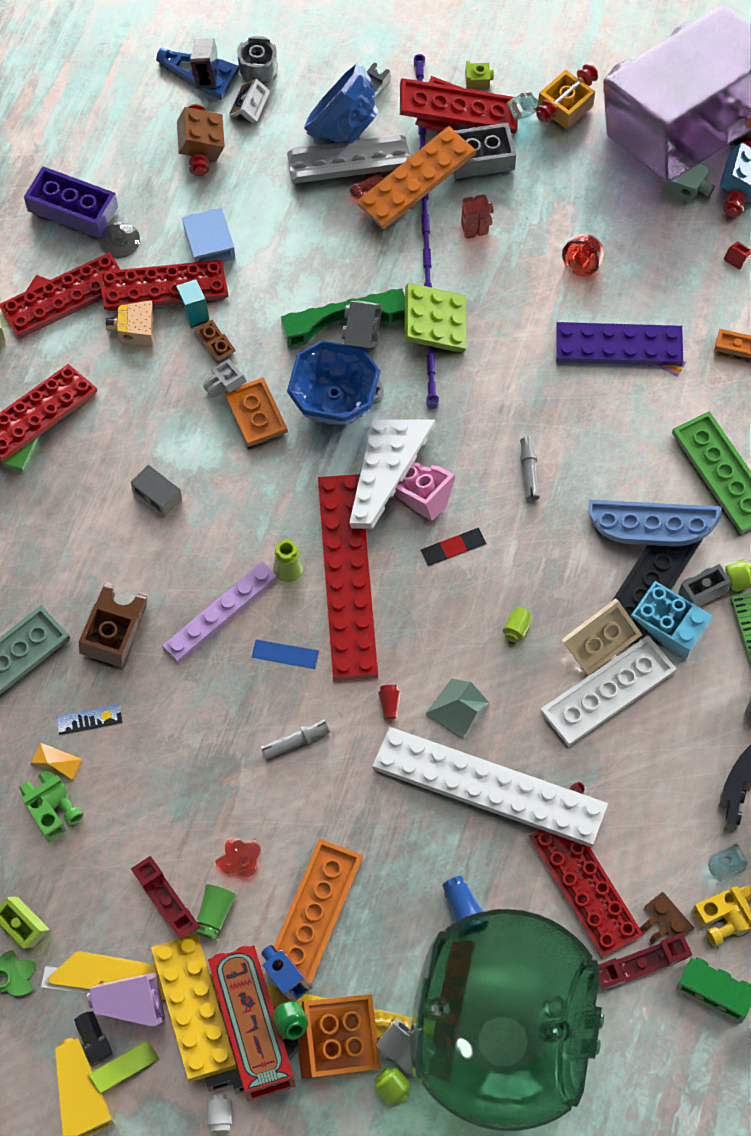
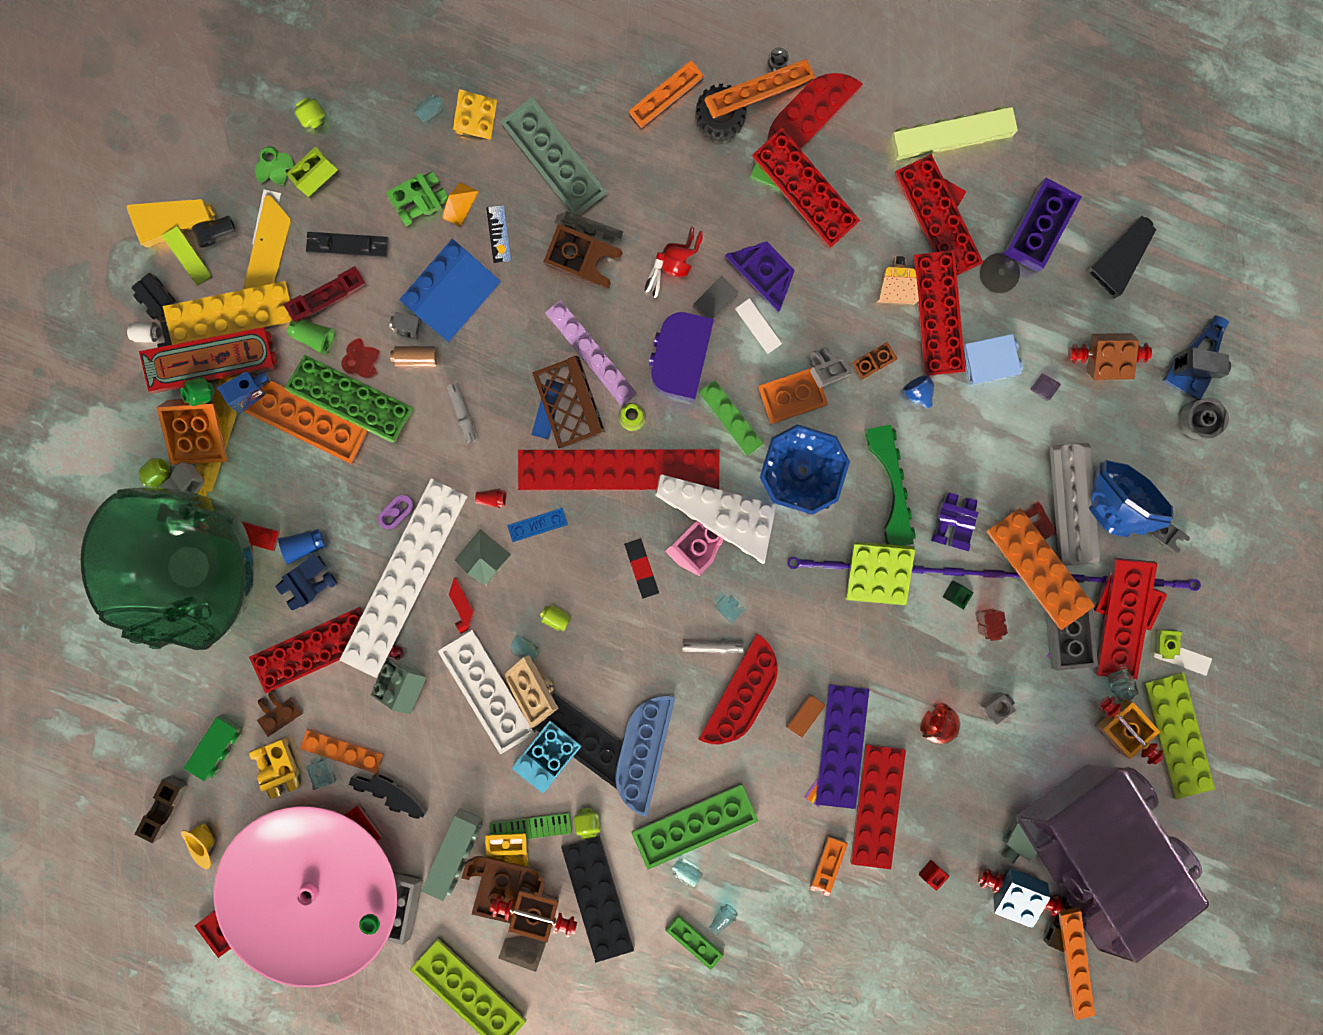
camera: 90 degrees right, 25 degrees up
lavender slope [87,972,165,1026] -> none
teal slope [176,280,210,326] -> none
white panel [229,79,270,123] -> none
flat silver brick [342,301,382,348] -> none
dark red slope [593,933,692,990] -> none
dark grey brick [678,564,732,607] -> none
none -> black brick [132,273,178,321]
none -> dark blue hips [275,553,338,610]
none -> bright green plate [284,354,413,442]
none -> orange plate [300,729,384,774]
none -> black hinge [306,232,389,258]
none -> sand green slope [371,659,426,714]
none -> medium lavender plate [378,495,414,529]
none -> flat silver brick [389,312,422,339]
none -> medium nougat brick [390,346,437,367]
none -> blue slope [399,238,501,343]
none -> red piece [449,577,475,634]
none -> clear blue sticker [507,508,568,542]
none -> clear light blue brick [508,635,539,661]
none -> reddish brown fence [532,356,605,448]
none -> clear smoke wing [555,211,623,243]
none -> red hair [645,226,703,298]
none -> dark purple brick [649,312,714,402]
none -> red plate [698,633,778,745]
none -> bright green plate [699,380,764,456]
none -> clear light blue brick [714,592,746,624]
none -> dark purple wing [725,241,795,312]
none -> white sticker [735,298,782,354]
none -> dark orange slope [786,693,826,737]
none -> red plate [850,744,906,869]
none -> blue helmet [902,375,935,409]
none -> dark purple hips [931,492,979,551]
none -> dark green slope [943,581,974,610]
none -> flat silver brick [981,692,1016,725]
none -> clear purple slope [1030,373,1061,401]
none -> black slope [1086,216,1157,298]
none -> lime plate [1143,672,1215,800]
none -> white sticker [1154,643,1212,675]

